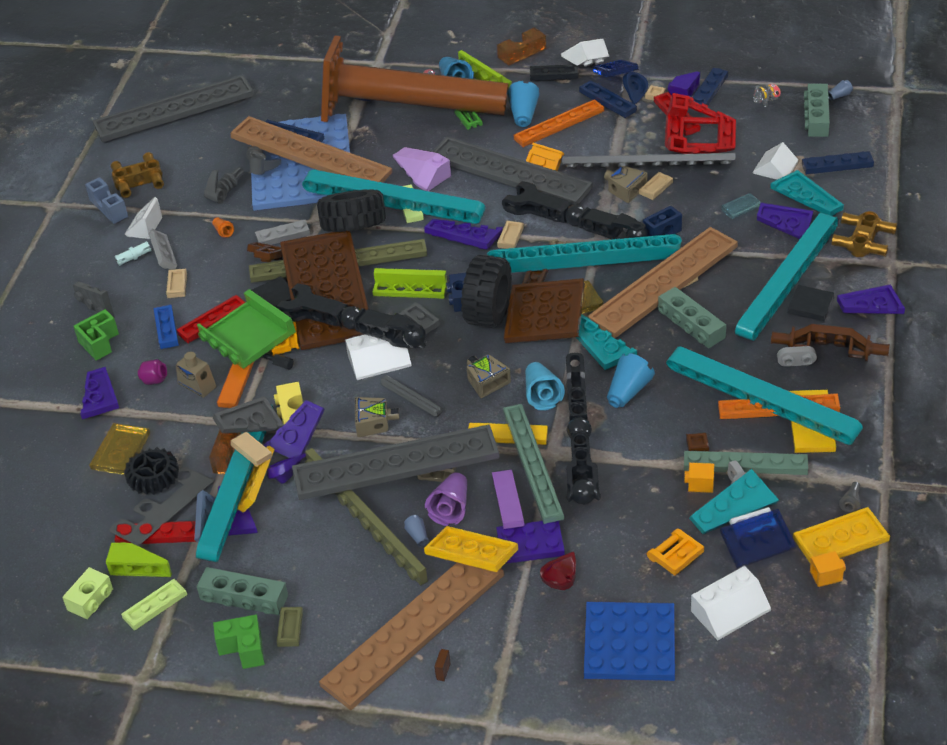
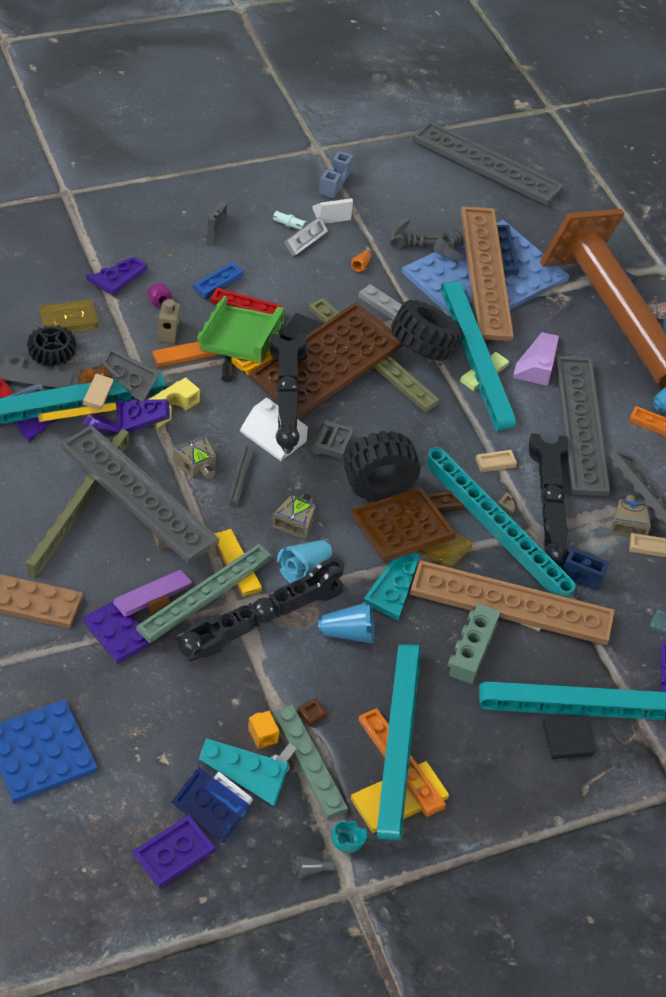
camera: 50 degrees right, 5 degrees up
bright green brick [73,309,119,360] -> none
pearl gold piece [111,152,164,198] -> none
tan tile [166,269,187,298] -> none
reddish brown plate [247,242,283,262] -> none
lime fence [373,268,447,299] -> none
sand blue cone [404,515,429,547] -> none
dark purple wing [424,219,503,250] -> none
yellow tile [424,526,518,572] -> none
medium lavender cone [425,473,467,526] -> none
bright green tile [455,110,483,130] -> none
light orange plate [526,143,565,171] -> none
dark red piece [540,552,576,590] -> none
light orange plate [647,528,704,576] -> none
white slope [691,566,771,641] -> none
reddish brown plate [771,324,890,362] -> none
light grey plate [777,346,817,366] -> none
yellow tile [793,507,890,563] -> none
light orange brick [810,551,846,587] -> none
dark purple wing [837,284,905,314] -> none
none -> dark purple plate [132,815,216,889]
none -> reddish brown tile [147,595,170,616]
none -> teal hair [331,821,368,854]

